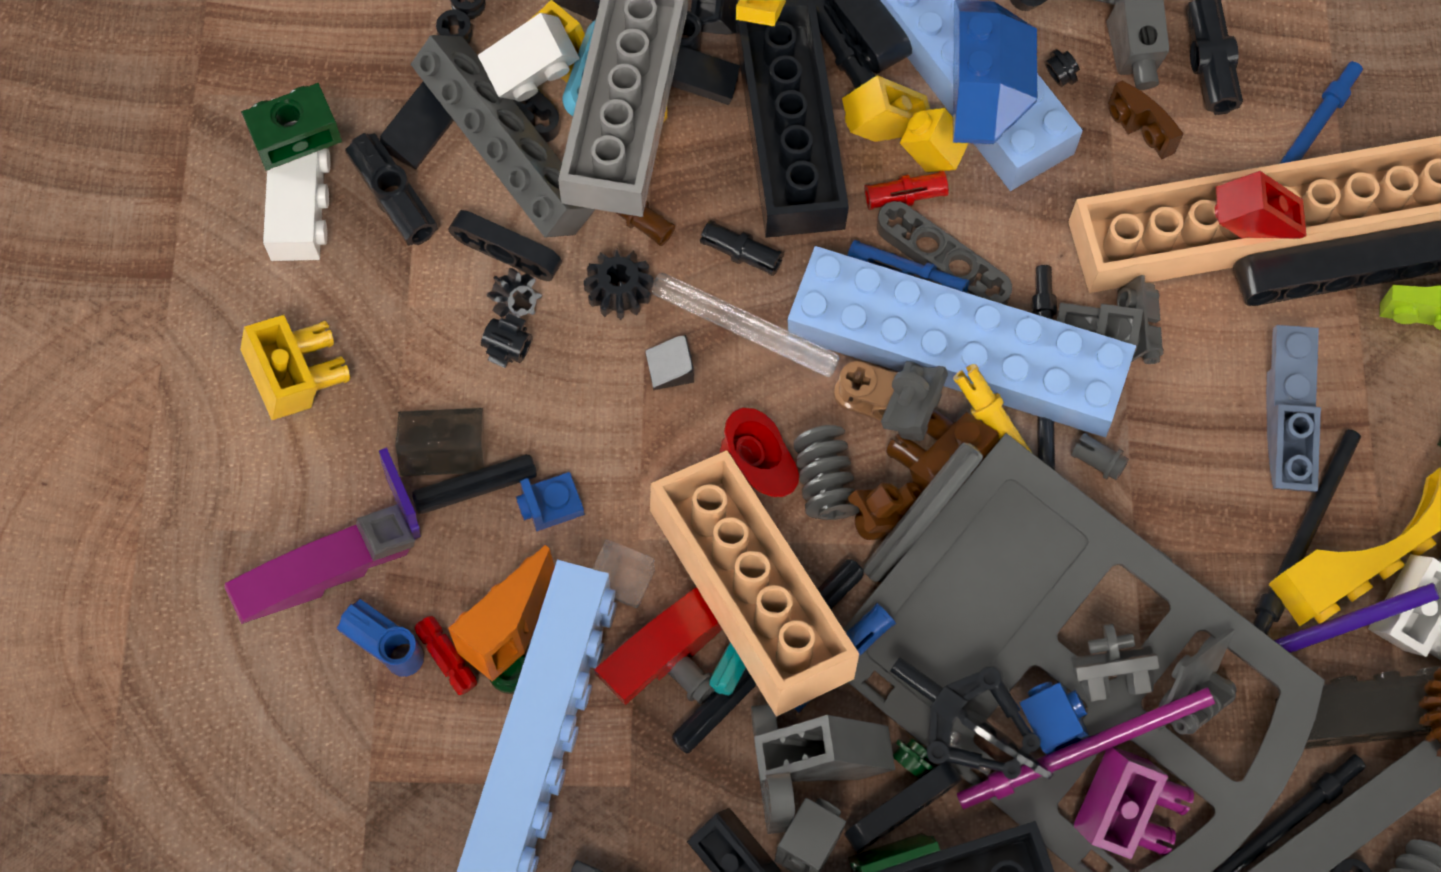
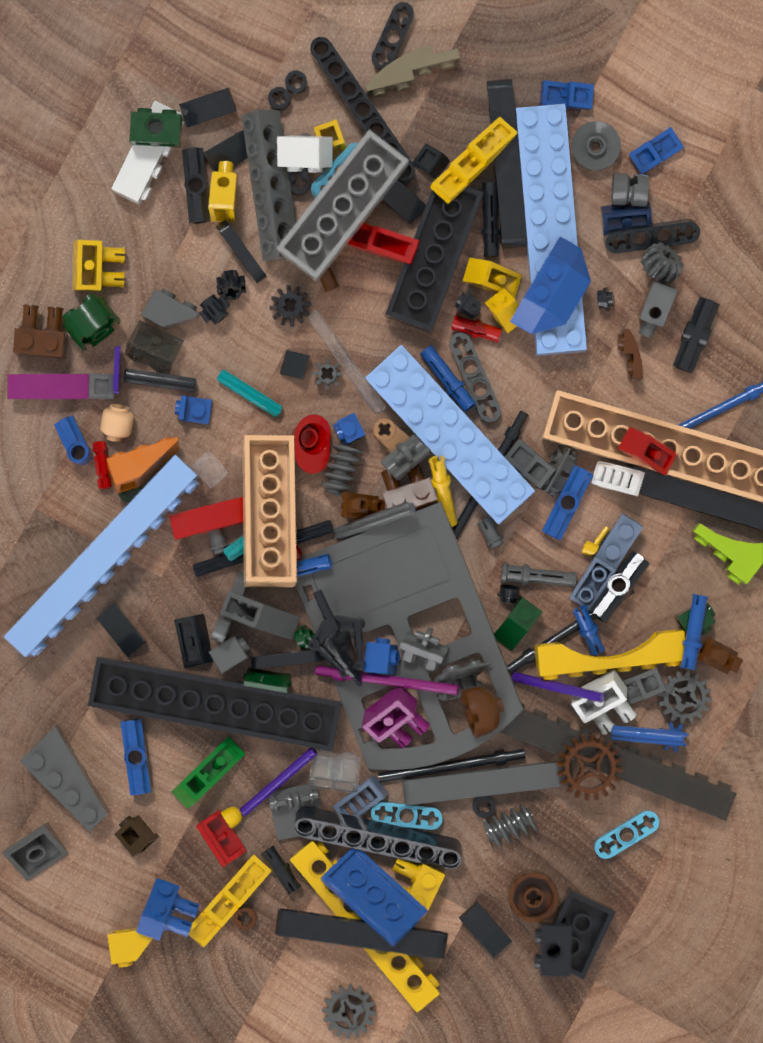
camera: 30 degrees right, 20 degrees up
black pin [700,220,784,276] -> none
none -> reddish brown brick [13,304,68,359]
none -> dark green brick [63,293,121,351]
none -> light nougat head [100,404,134,442]
none -> dark grey slope [141,288,200,329]
none -> black slope [179,88,237,128]
none -> yellow torso [209,161,238,223]
none -> teal axle [217,370,283,418]
none -> dark grey gear [312,359,343,390]
none -> blue brick [333,413,366,446]
none -> red slope [347,223,420,264]
none -> black hinge [454,289,481,318]
none -> reddish brown cylinder [461,687,504,738]
none -> dark green slope [494,597,542,651]
none -> black plate [497,584,521,603]
none -> dark grey pin [501,562,576,588]
none -> blue piece [542,465,594,541]
none -> blue pin [572,605,605,656]
none -> yellow hand [582,526,610,556]
none -> black piece [589,551,650,624]
none -> white slope [591,461,645,496]

